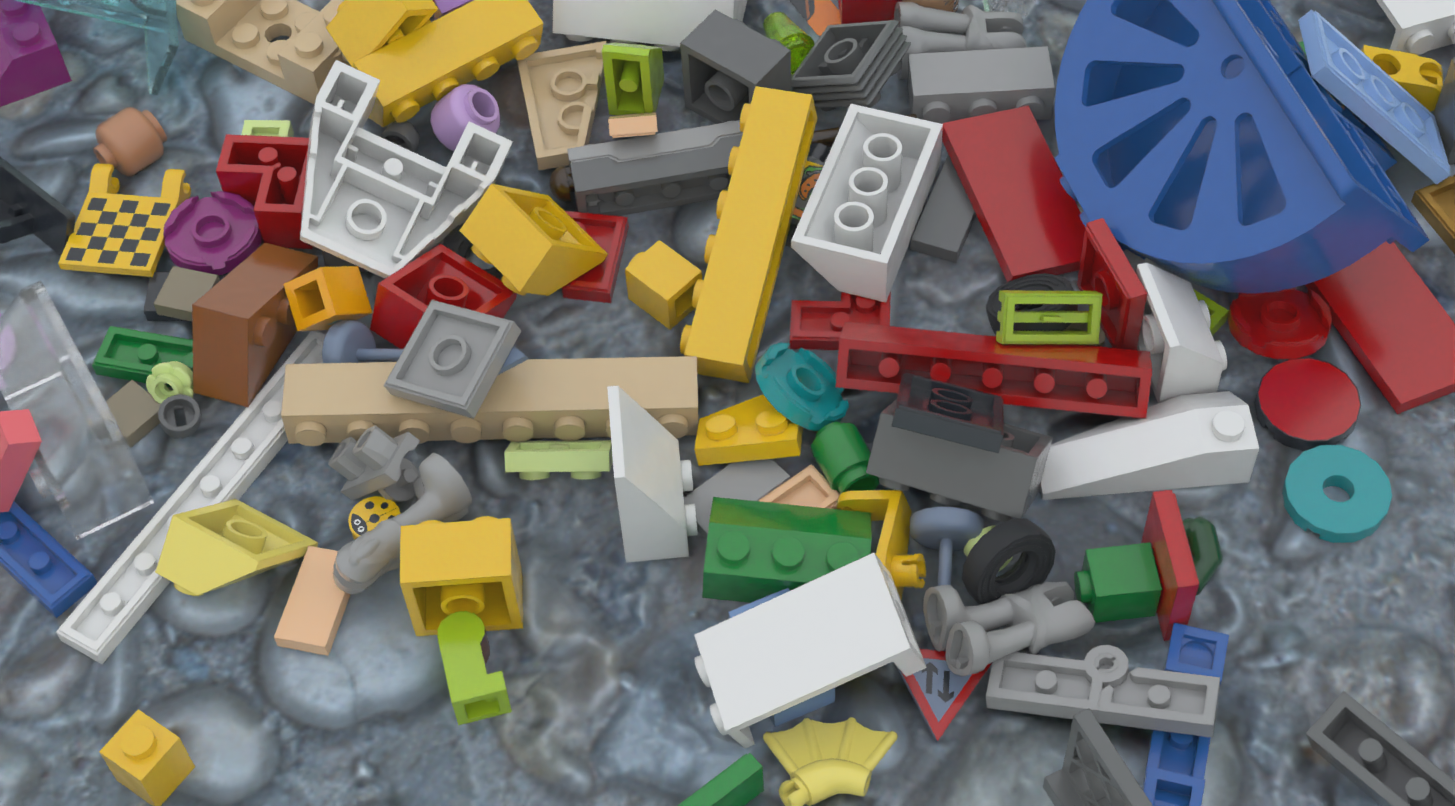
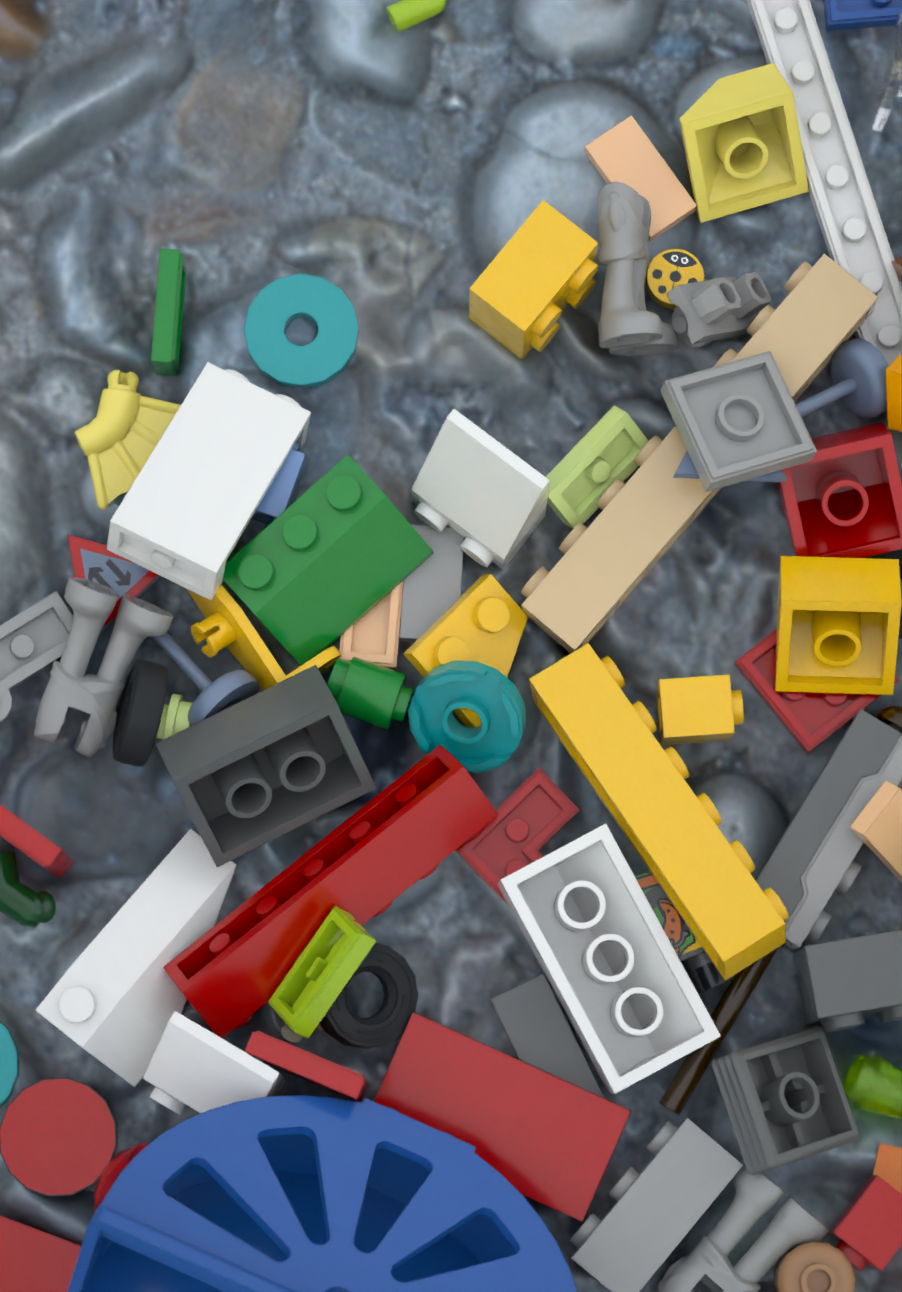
camera: 130 degrees right, 25 degrees up
lime leg [437,611,512,725] -> none
black tile [891,372,1004,454] -> none
green brick [1074,542,1162,623] -> none
none -> teal tile [244,273,359,389]

